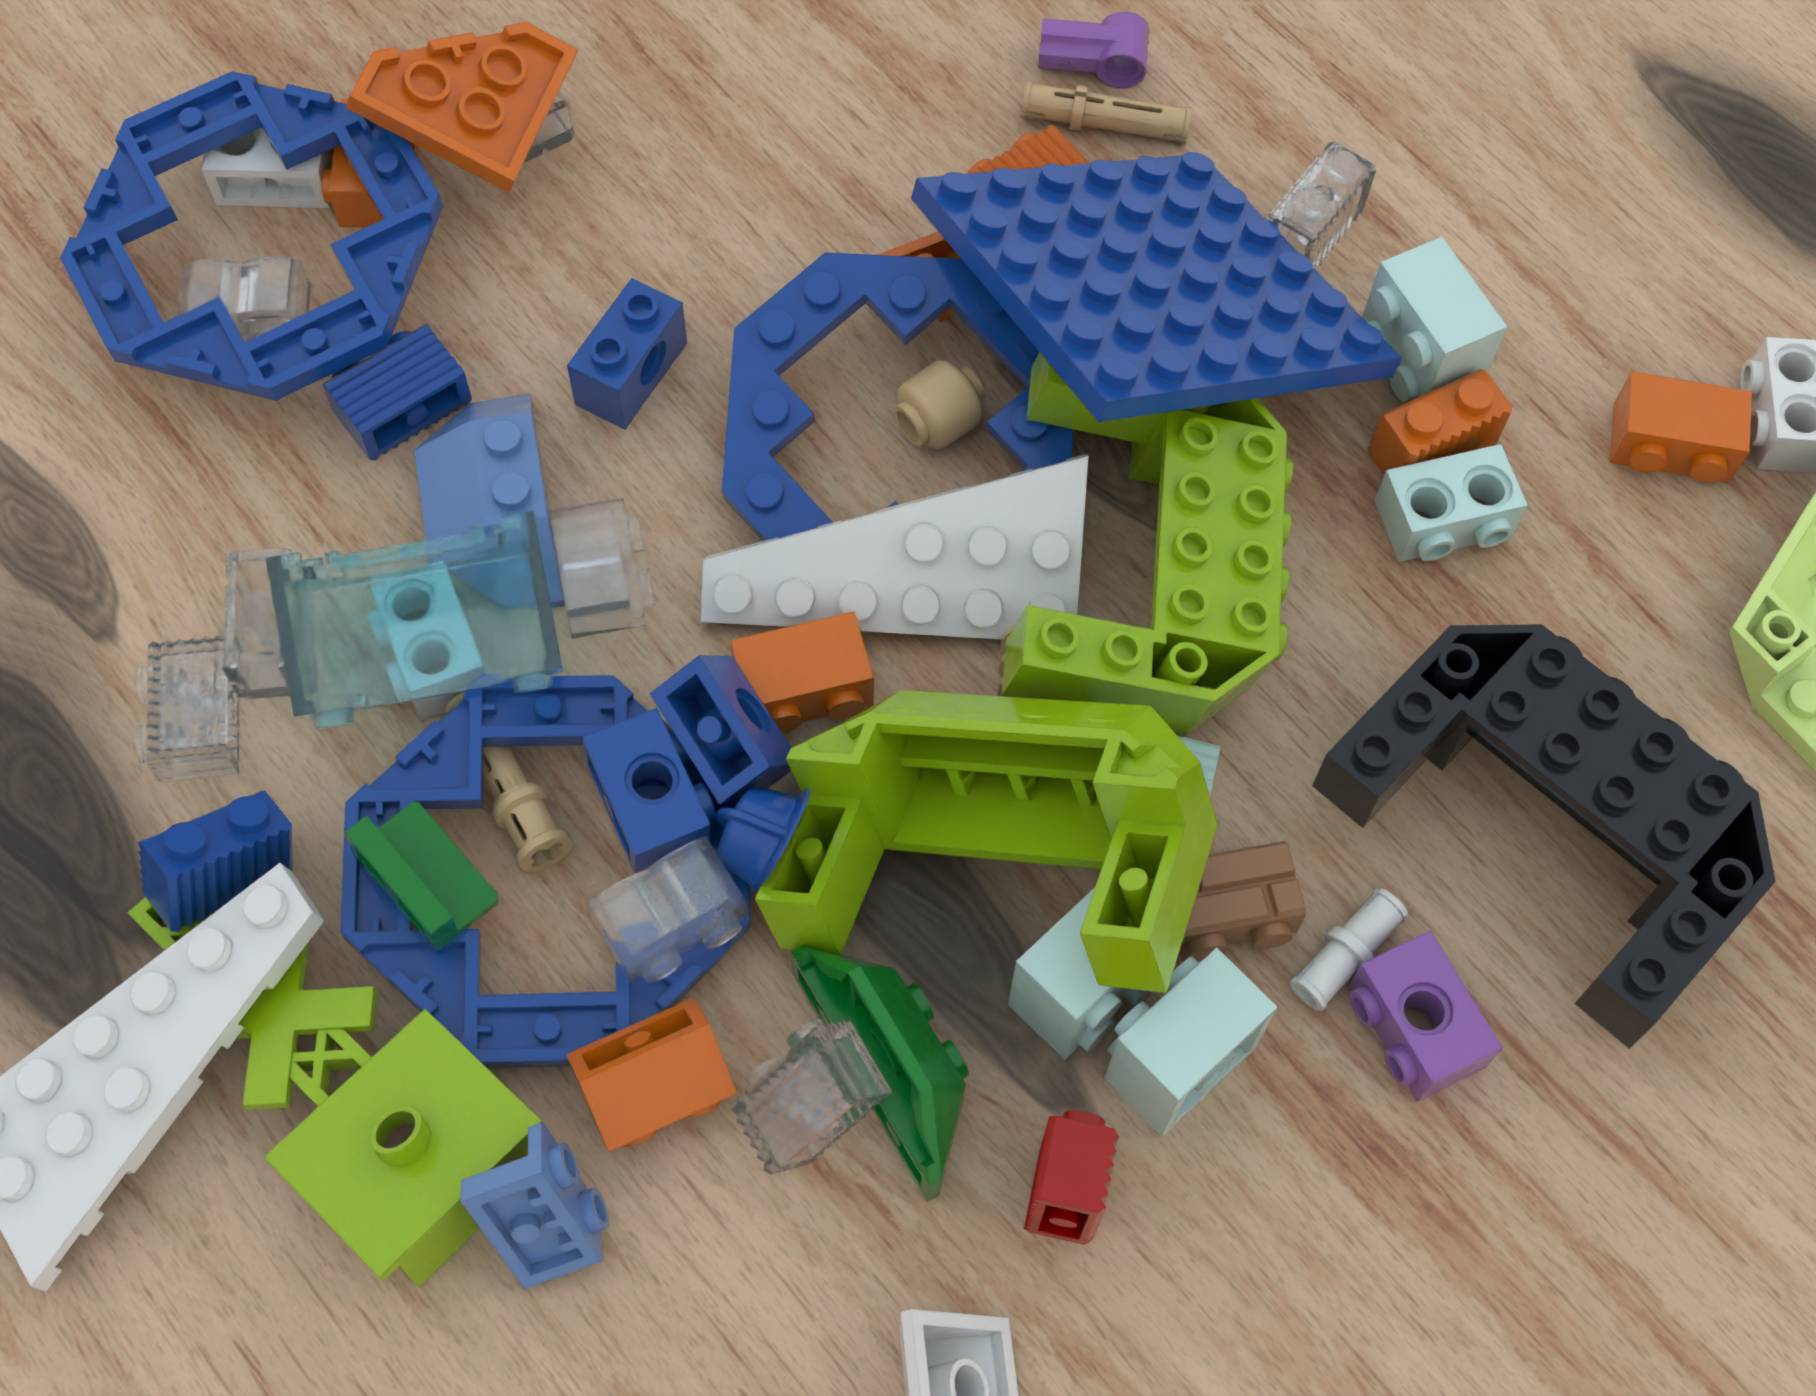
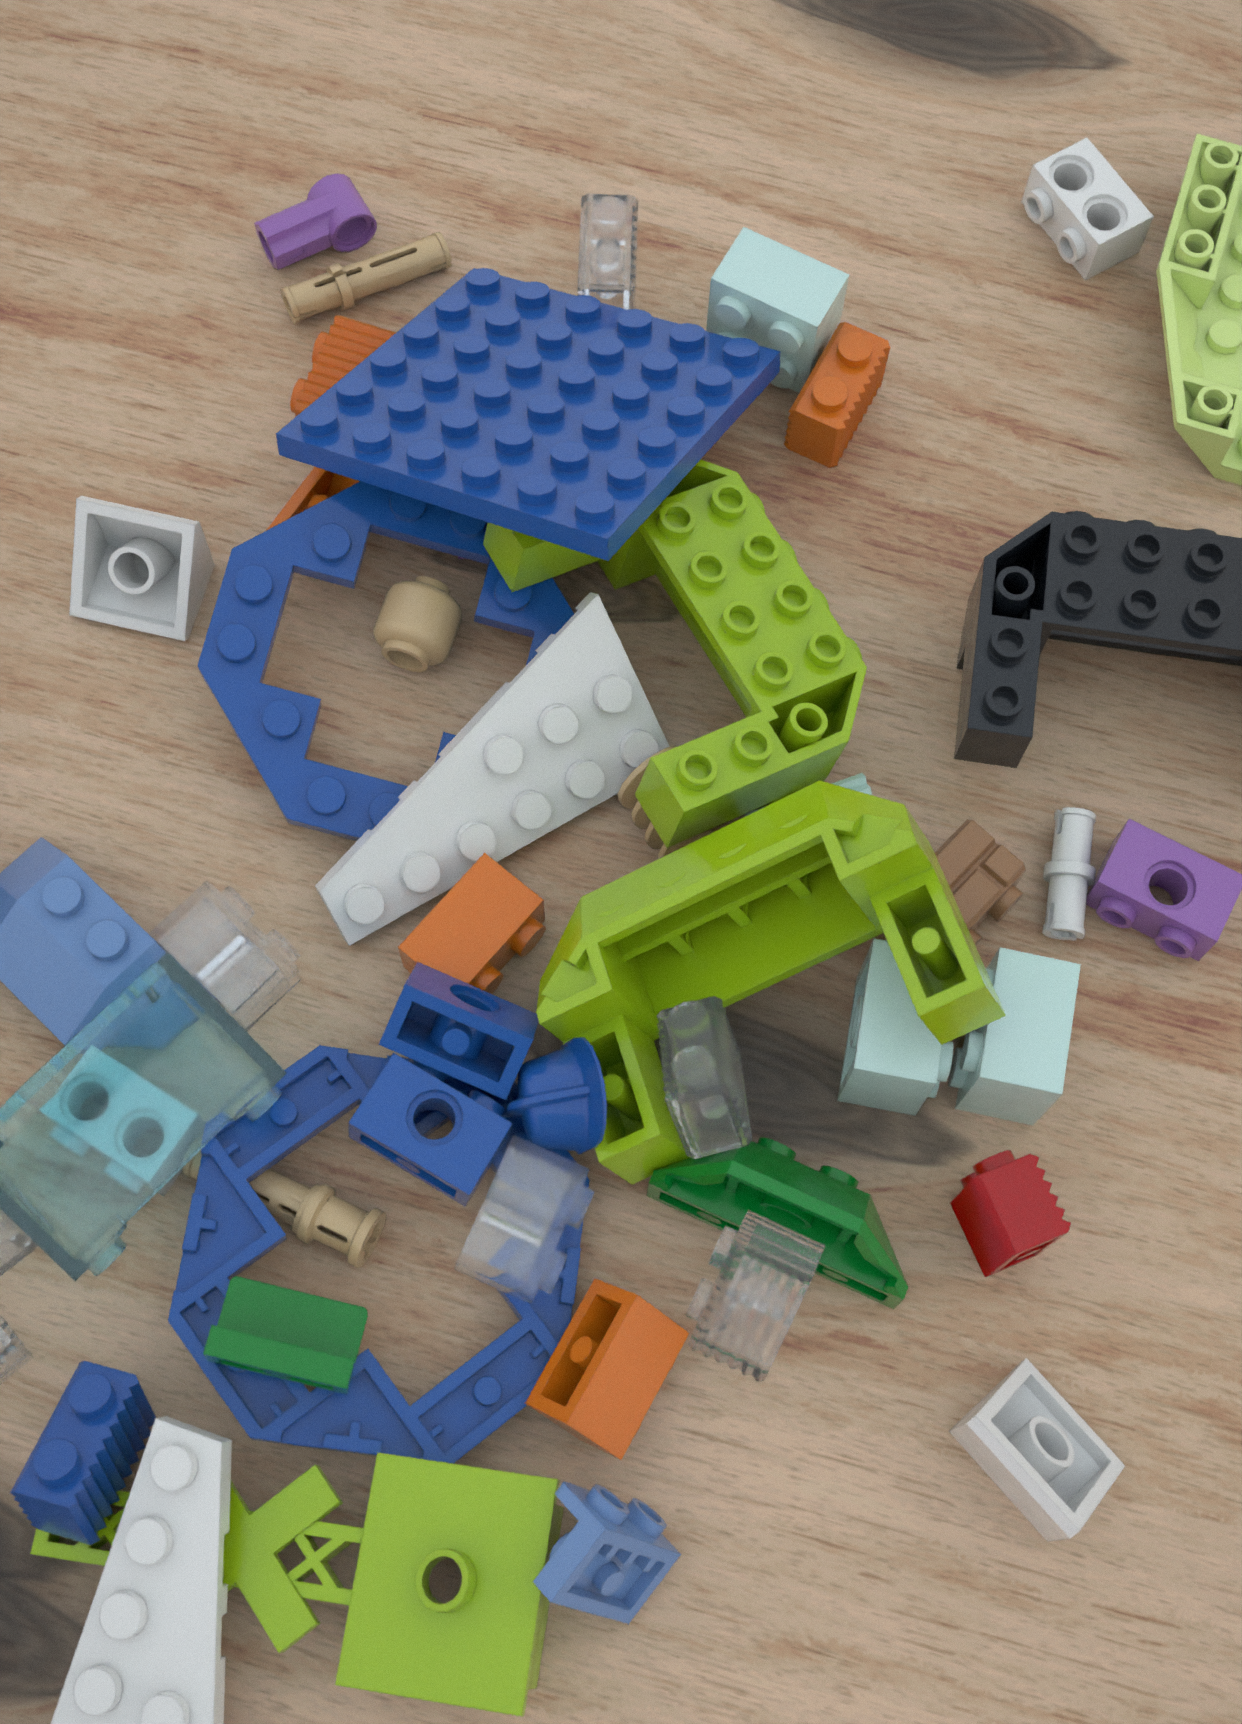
camera: 35 degrees left, 5 degrees up
blue brick [567,278,687,430] -> none
light aqua brick [1374,444,1528,562] -> none
orange brick [1610,371,1752,483] -> none
none -> white slope [69,496,215,641]
none -> clear brick [656,996,752,1159]

